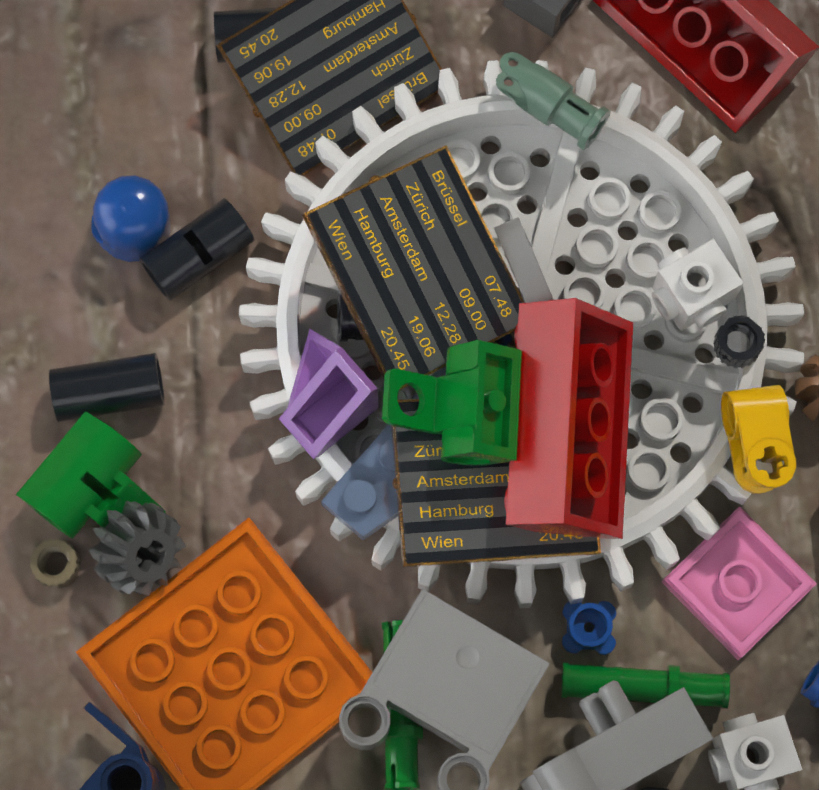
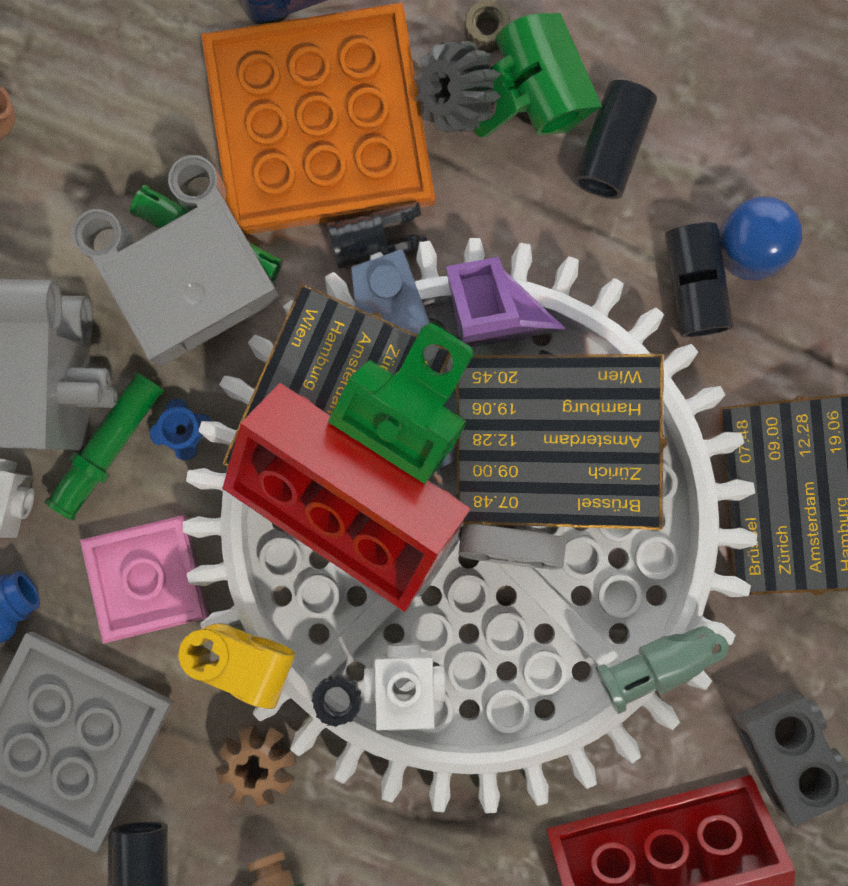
camera: 120 degrees right, 10 degrees up
none -> black hinge [327,202,427,269]

